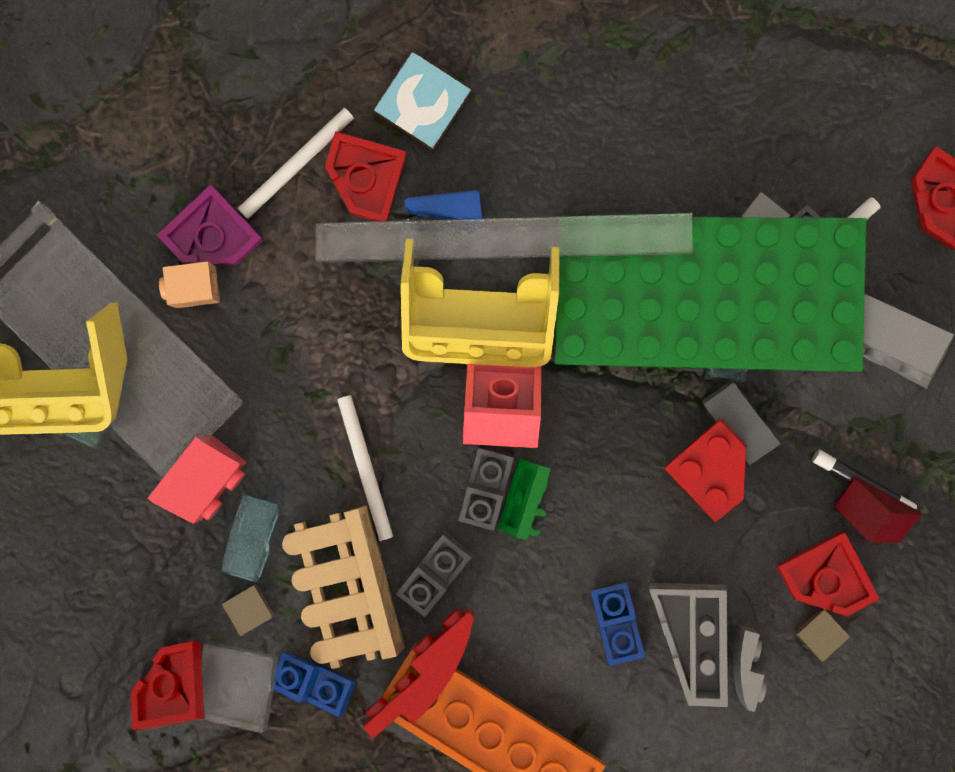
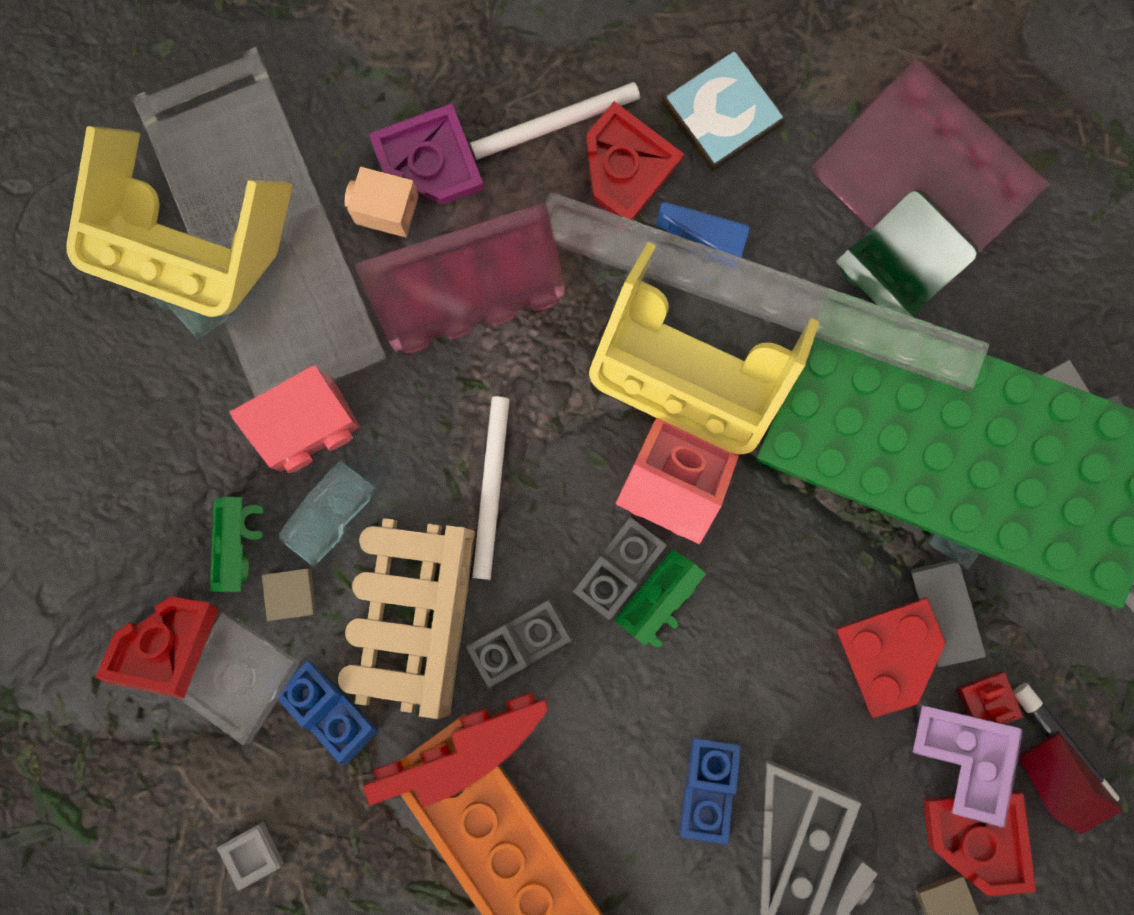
camera: 20 degrees right, 5 degrees down
none -> green plate [210,497,263,592]
none -> clear pink slope [355,203,564,353]
none -> clear pink slope [810,59,1050,253]
none -> bracket [836,189,978,328]
none -> lavender plate [913,705,1023,828]
none -> red tile [956,671,1023,725]

